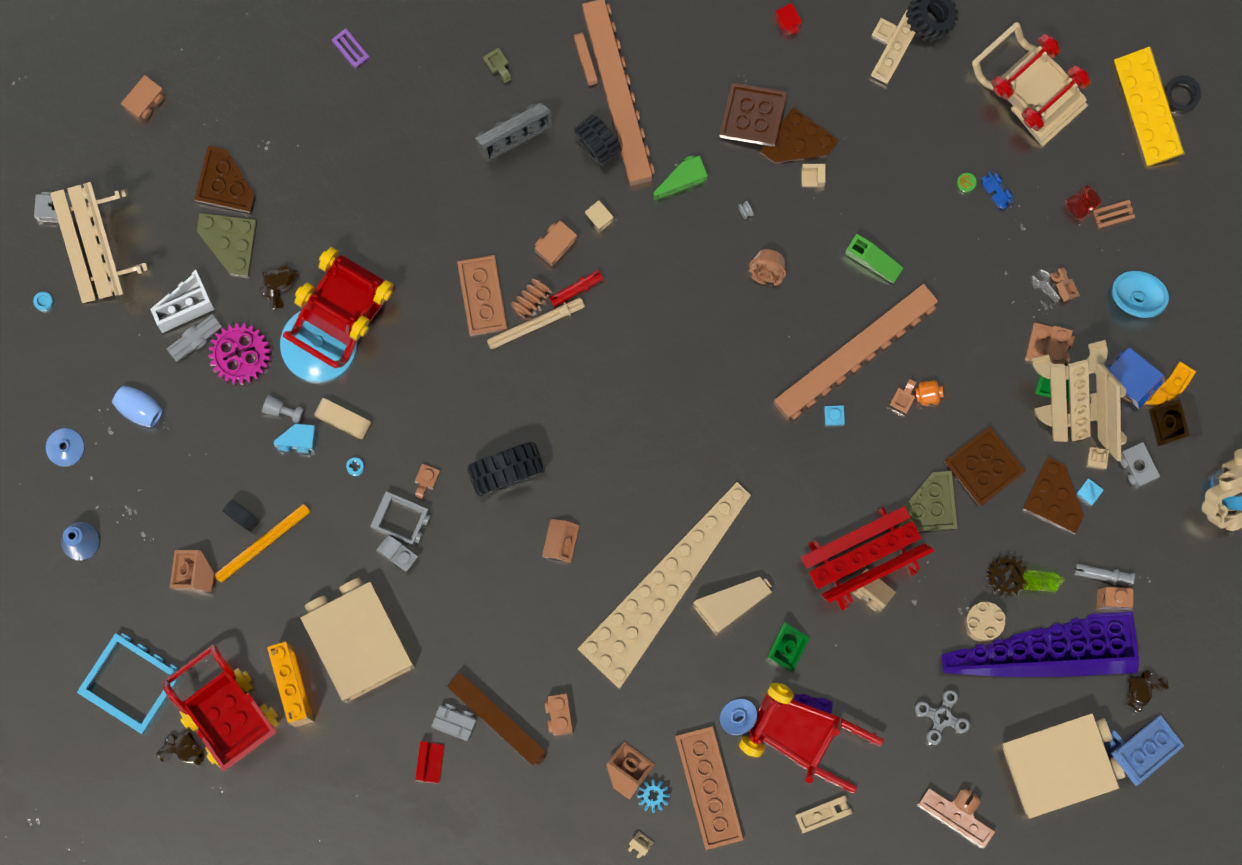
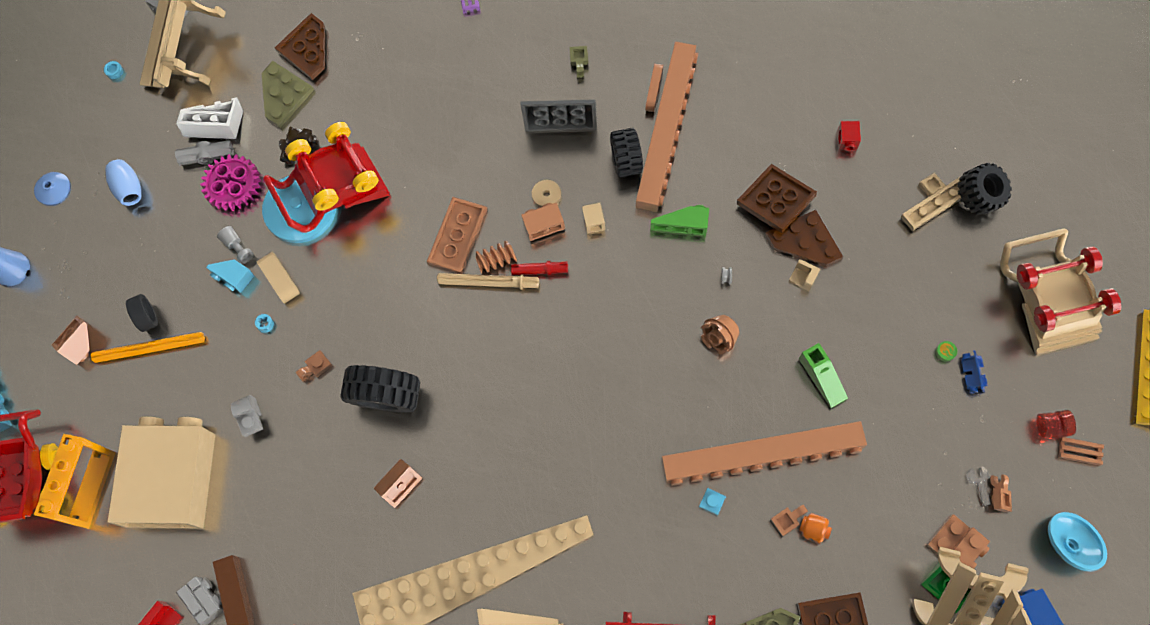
camera: 35 degrees right, 10 degrees down
light grey window [370,491,431,547] -> none
none -> tan piece [532,180,561,208]

